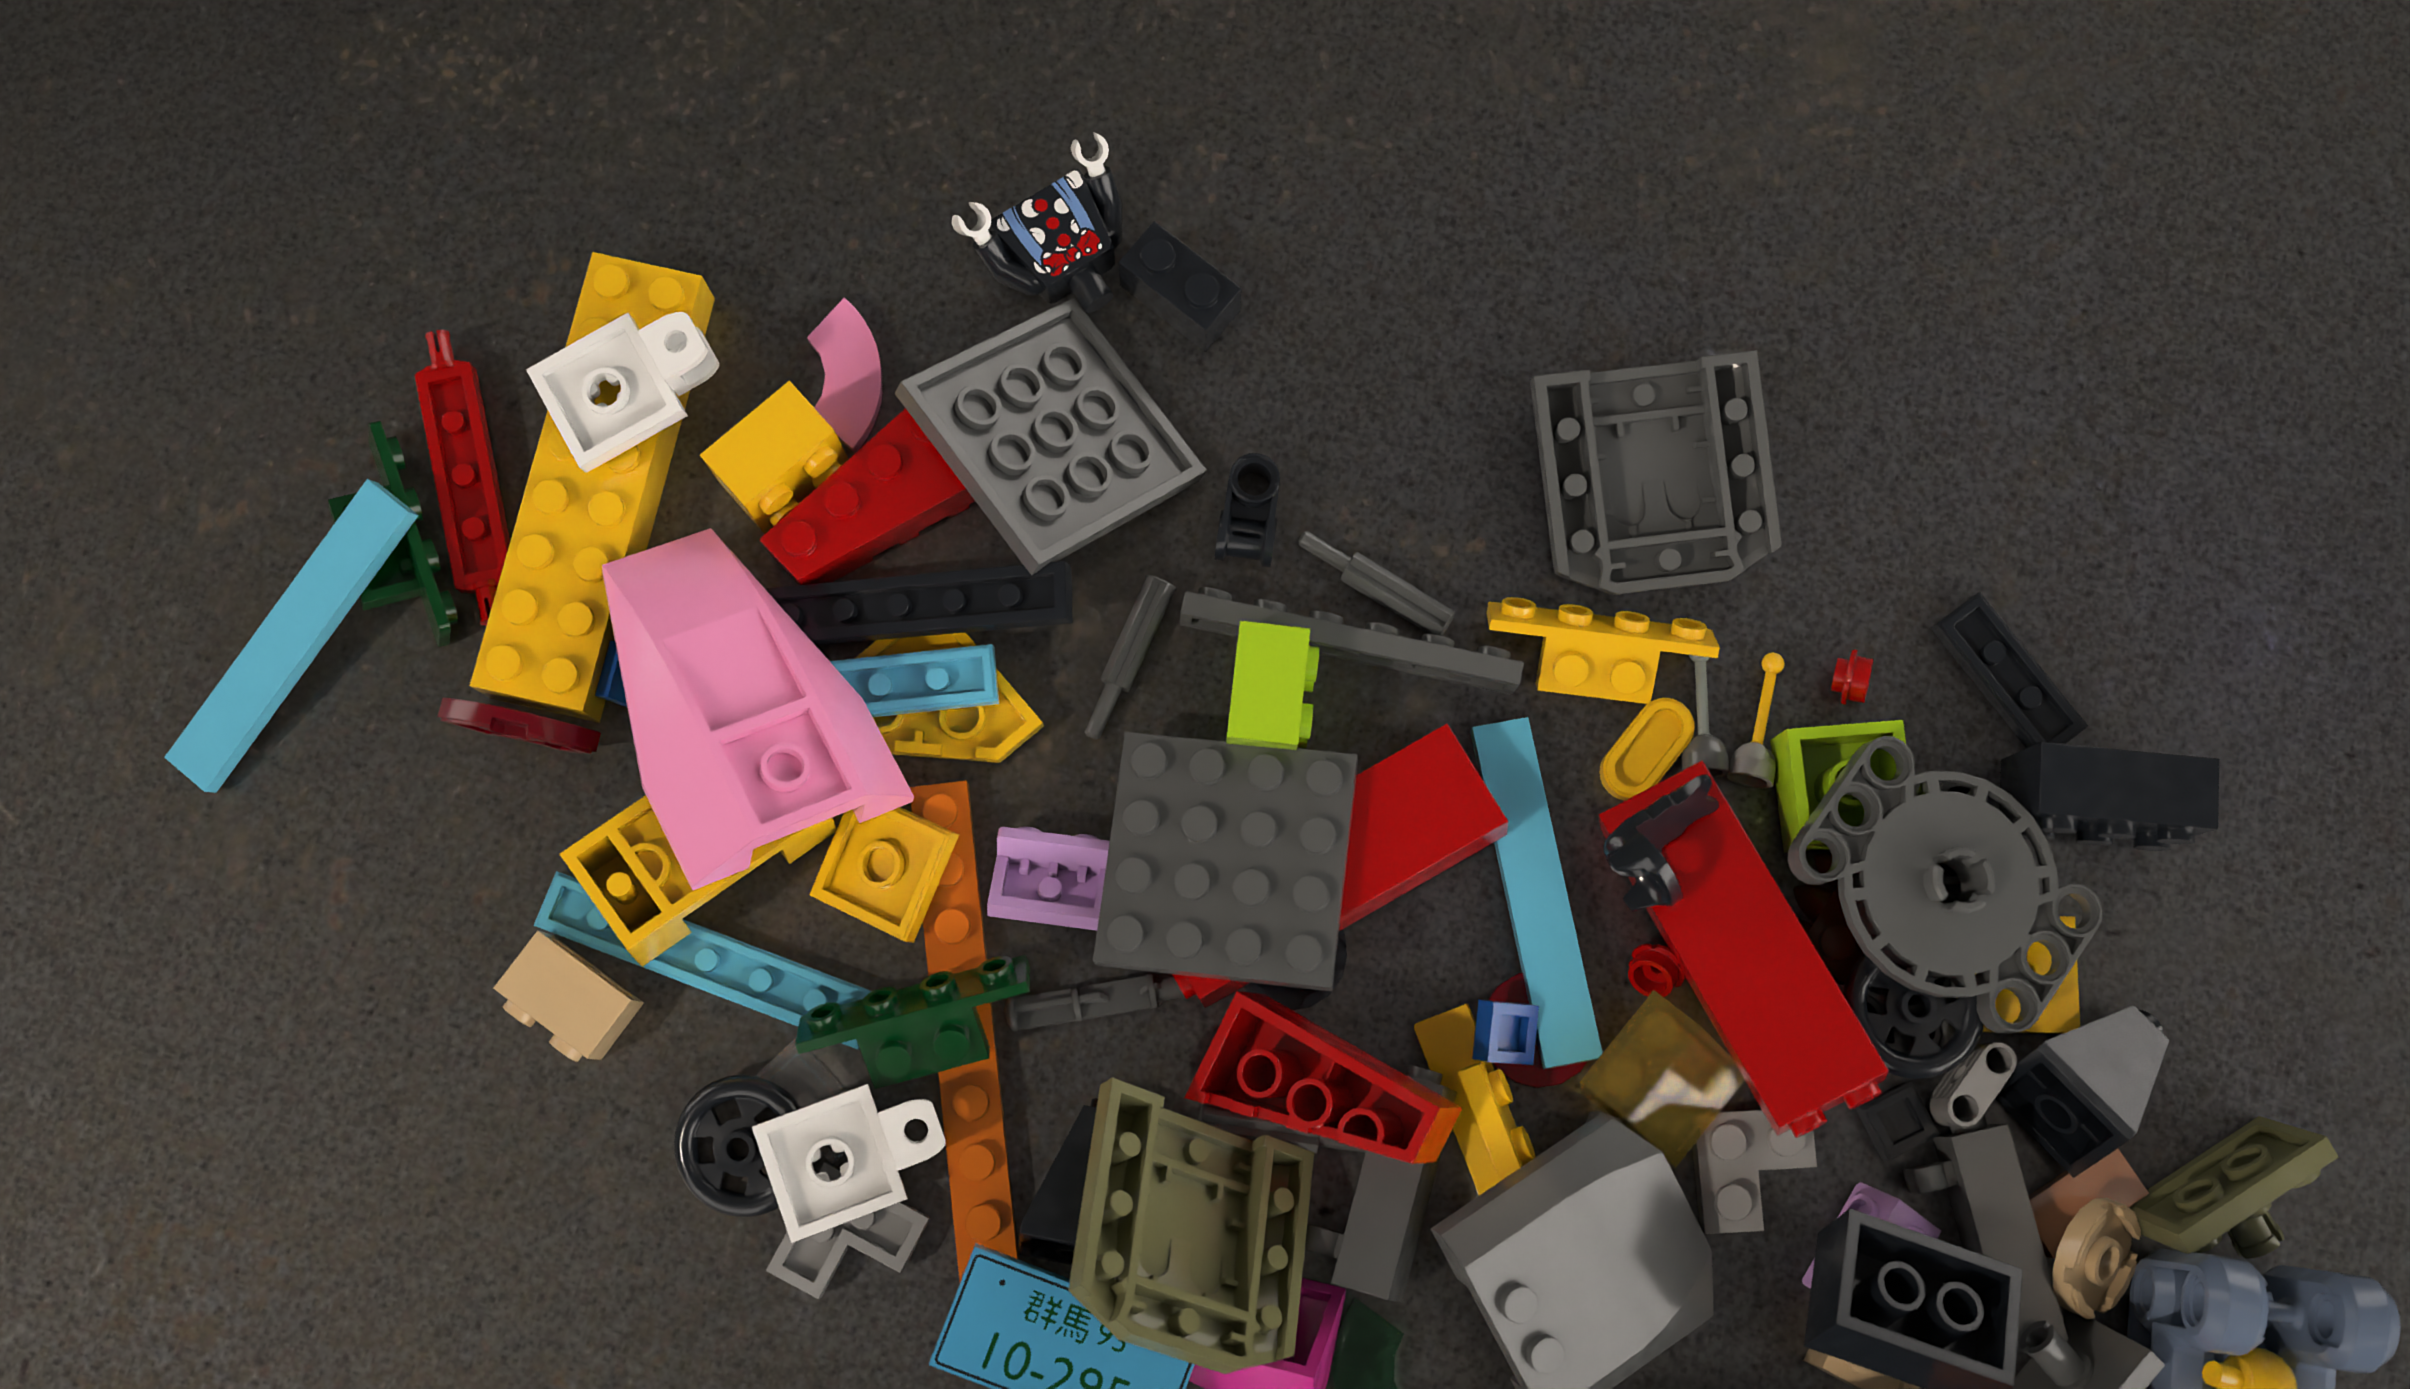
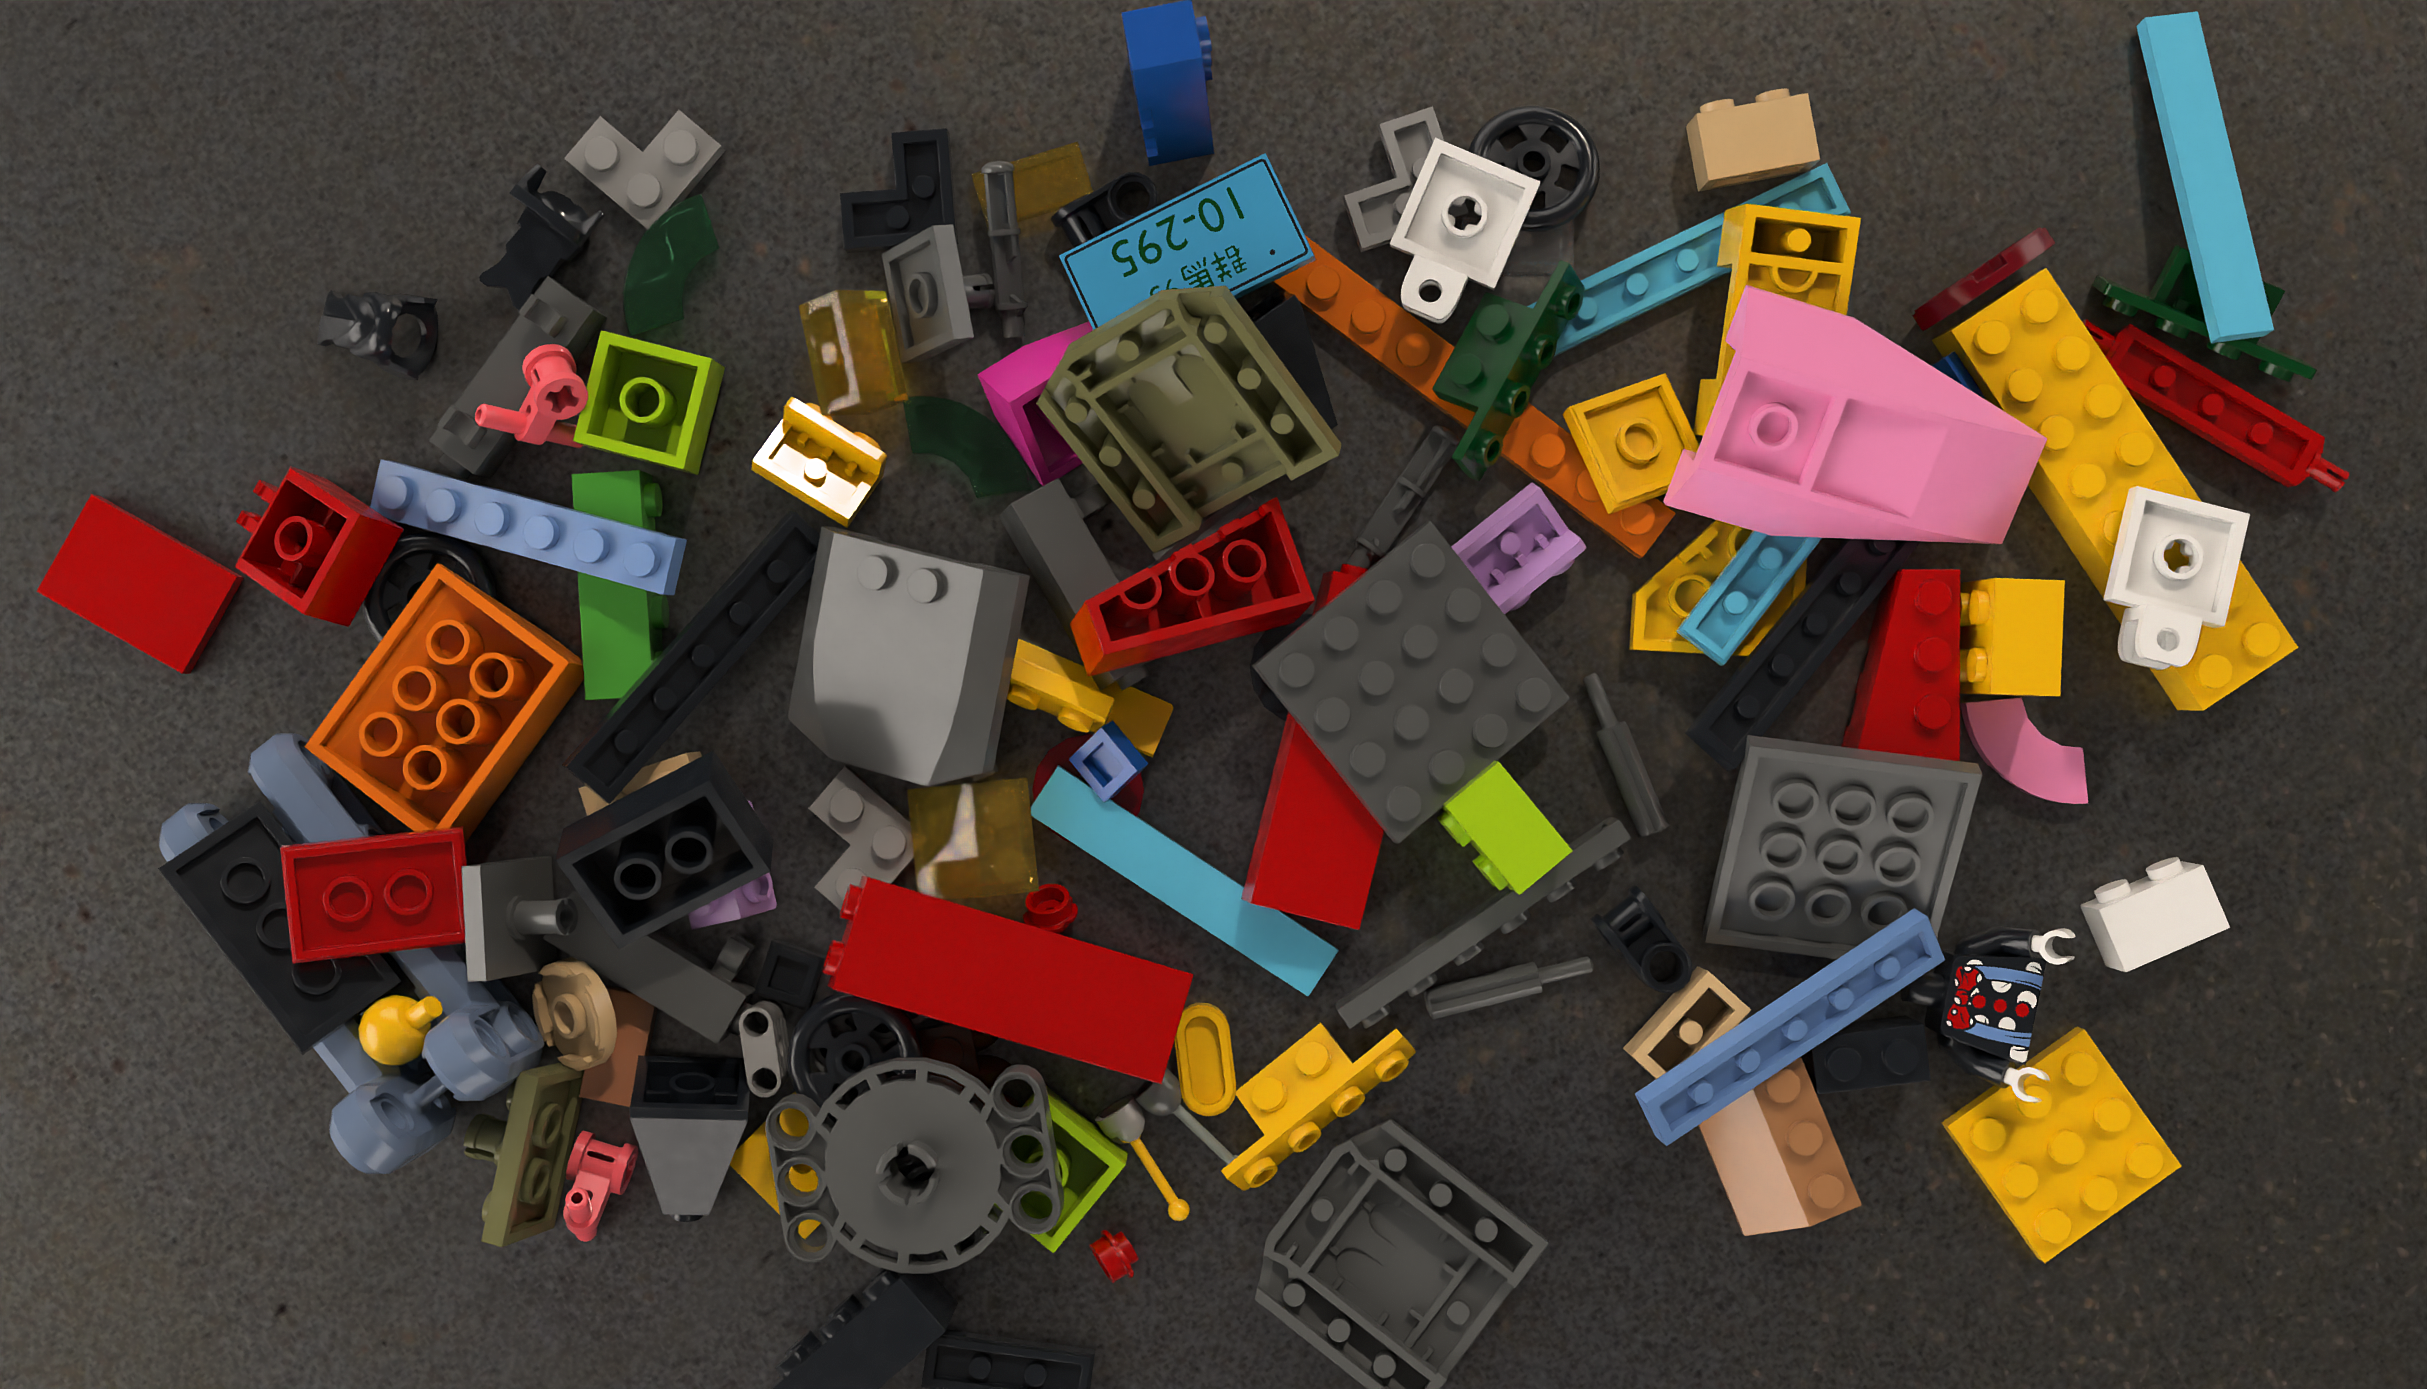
camera: 140 degrees right, 10 degrees up
black hair [1603,774,1719,912] -> none
none -> coral piece [563,1130,638,1242]
none -> tan brick [1623,966,1751,1079]
none -> medium blue plate [1635,908,1945,1146]
none -> medium nougat slope [1698,1057,1862,1236]
none -> yellow plate [1941,1026,2182,1263]
none -> white brick [2080,857,2230,972]

